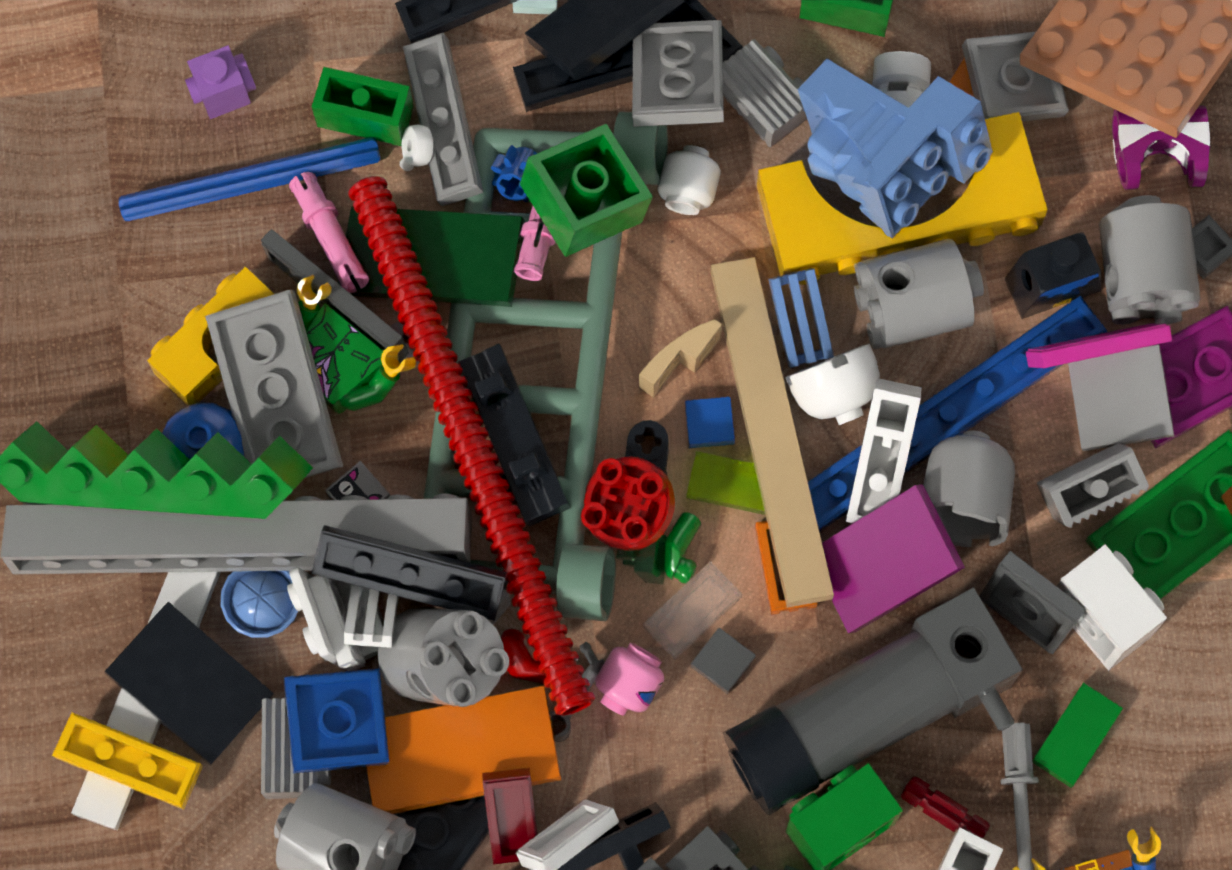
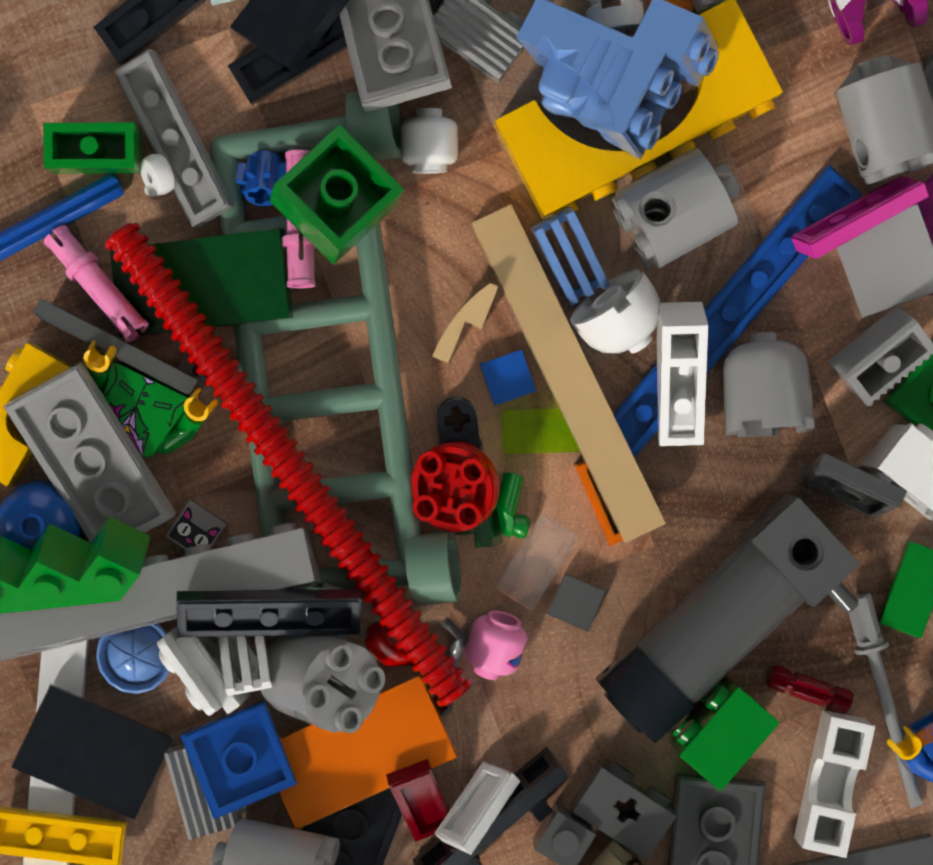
camera: 15 degrees left, 15 degrees up
black hinge [458,343,571,527] -> none
magenta tile [822,485,965,634] -> none
black torso [1005,232,1102,319] -> none

